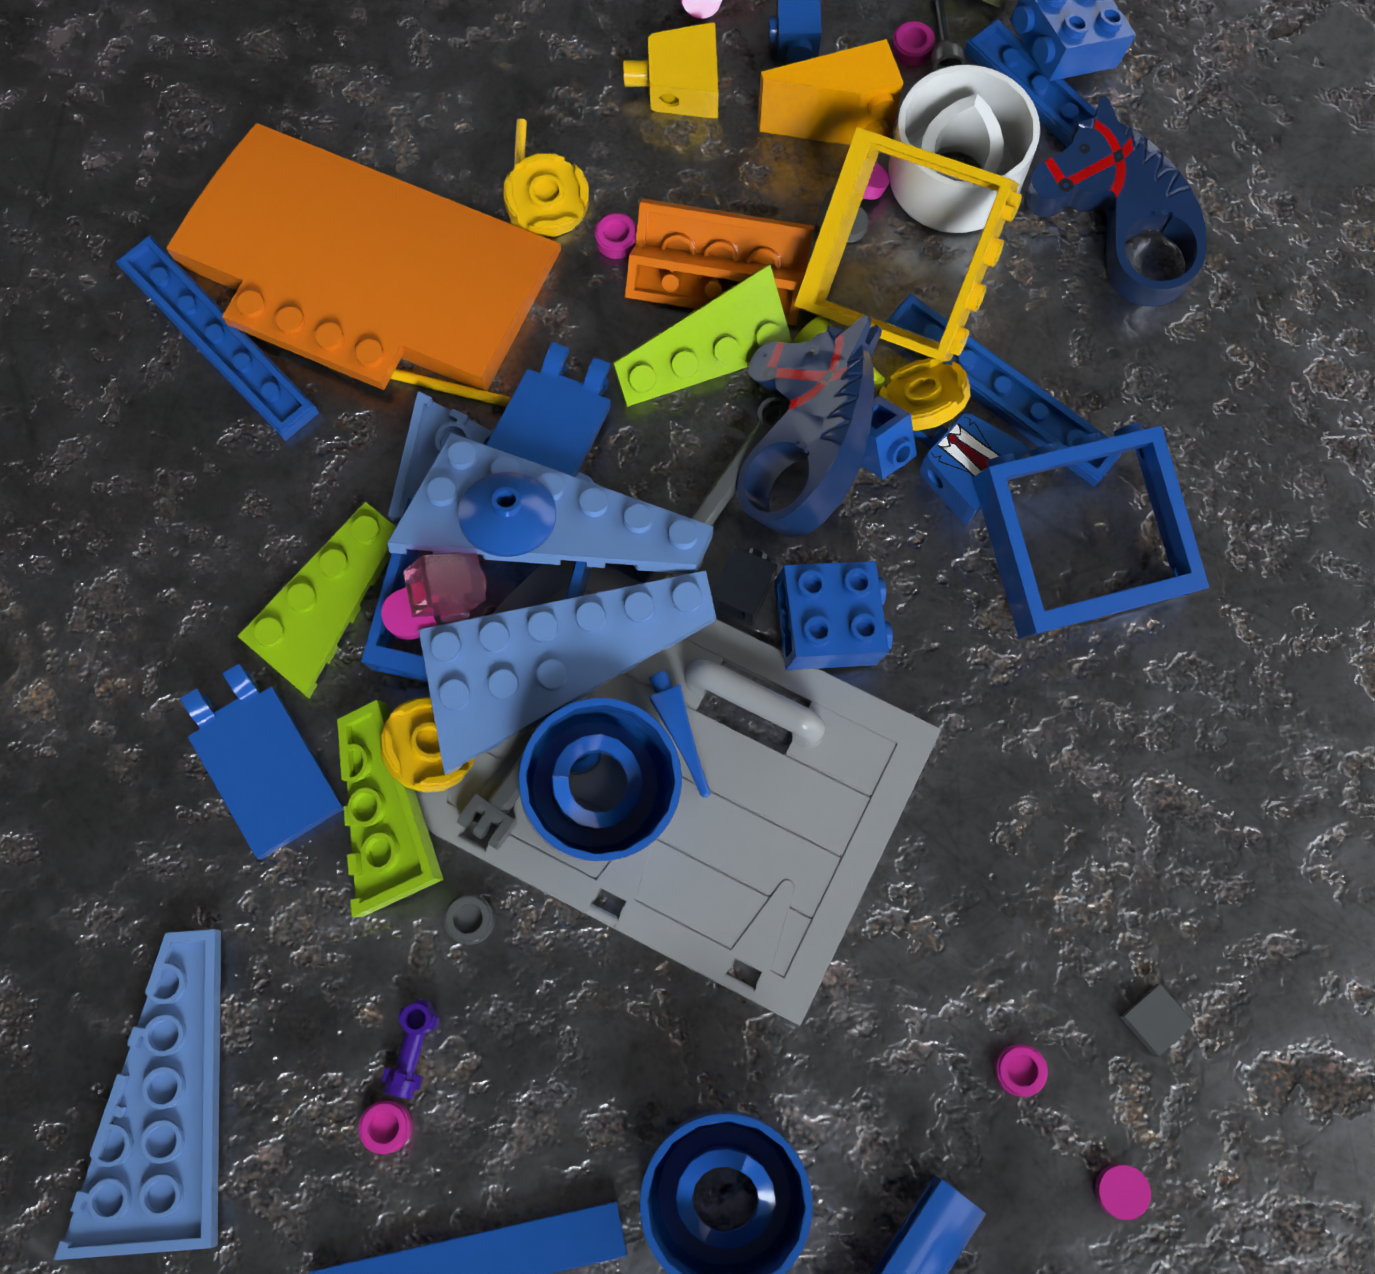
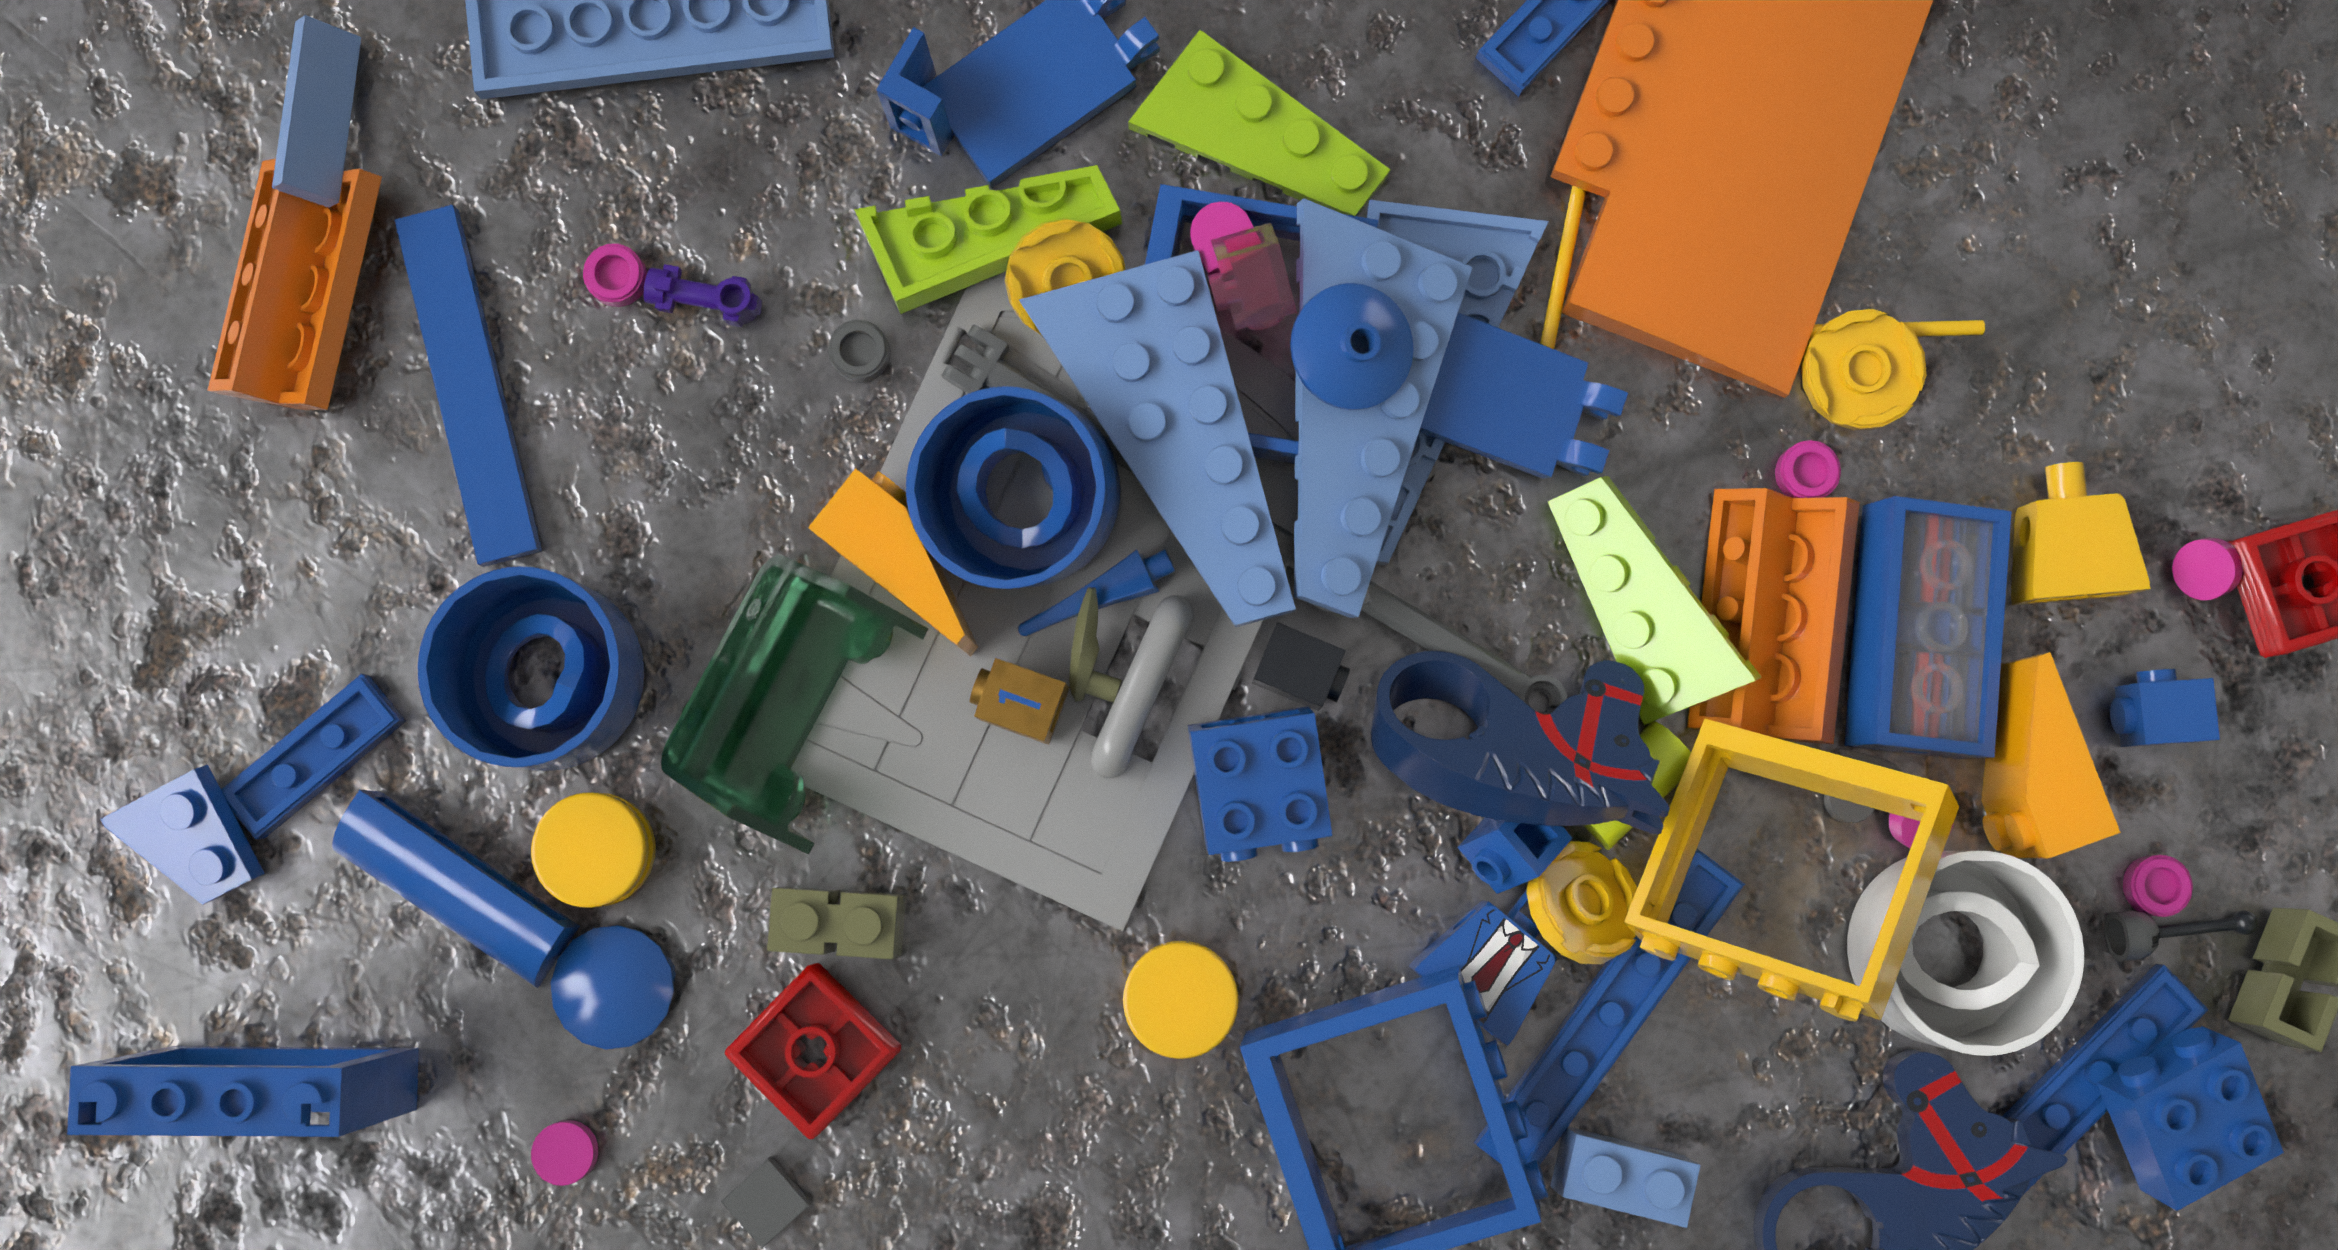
camera: 85 degrees right, 10 degrees up
dark pink tile [994,1044,1048,1097] -> none
none -> yellow head [531,792,656,908]
none -> blue dish [550,925,676,1050]
none -> clear green windscreen [661,555,929,854]
none -> red brick [725,963,901,1139]
none -> olive piece [767,887,906,959]
none -> light orange slope [808,468,978,657]
none -> blue panel [876,27,953,156]
none -> pearl gold brick [969,658,1070,745]
none -> olive bar [1069,587,1122,703]
none -> yellow head [1123,941,1239,1059]
none -> medium blue brick [1550,1126,1701,1228]
none -> brick [1844,496,2012,759]

